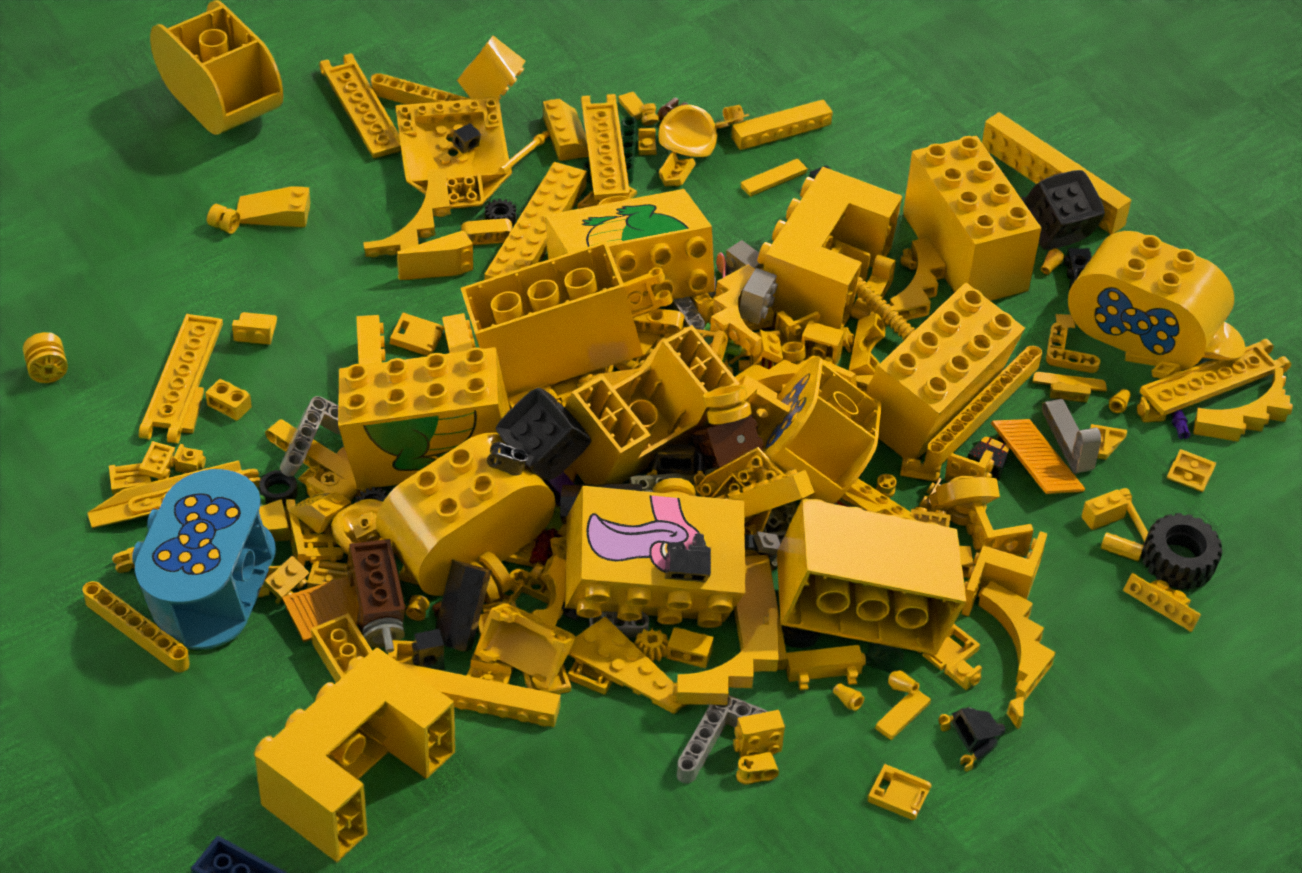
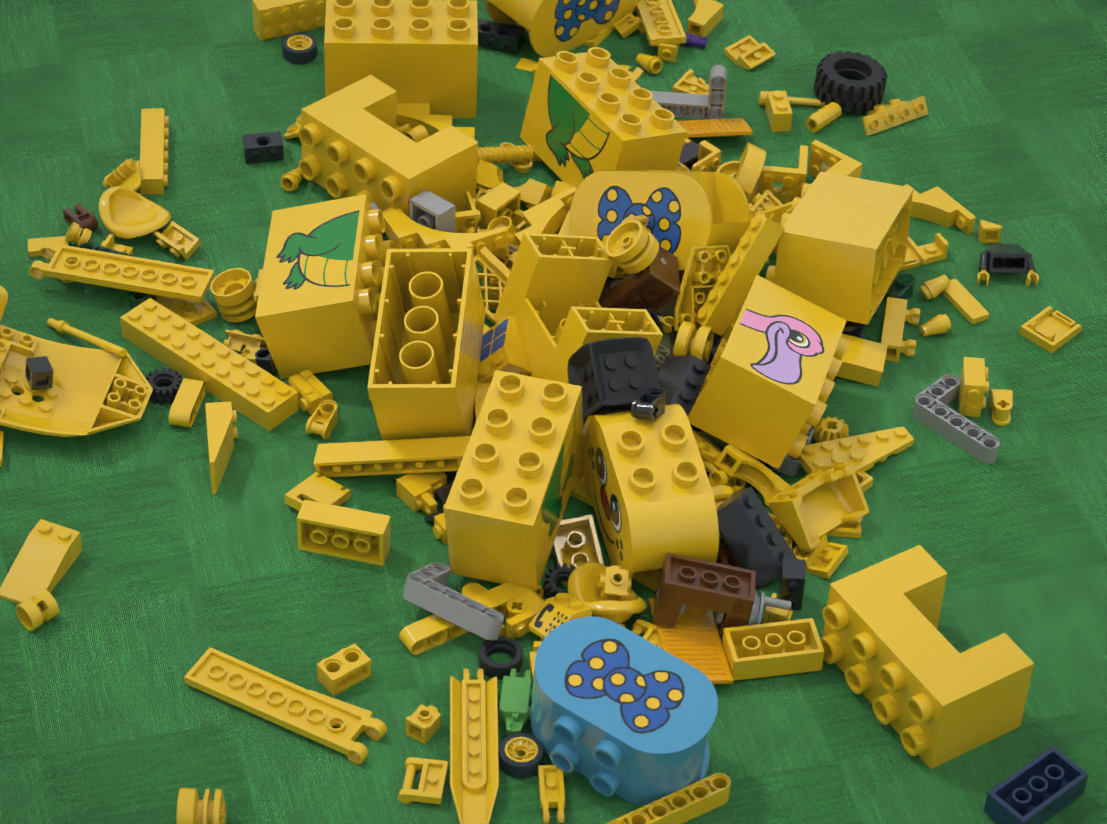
camera: 70 degrees left, 5 degrees down
yellow bracket [139,441,175,480] -> none
yellow bracket [232,312,277,344] -> none
yellow arch [363,168,451,257] -> none
yellow brick [399,662,560,727] -> none
yellow slope [543,99,589,161] -> none
black hinge [665,533,711,582] -> none
yellow brick [666,627,714,668] -> none
yellow arch [673,608,778,705] -> none
yellow tile [740,159,807,197] -> none

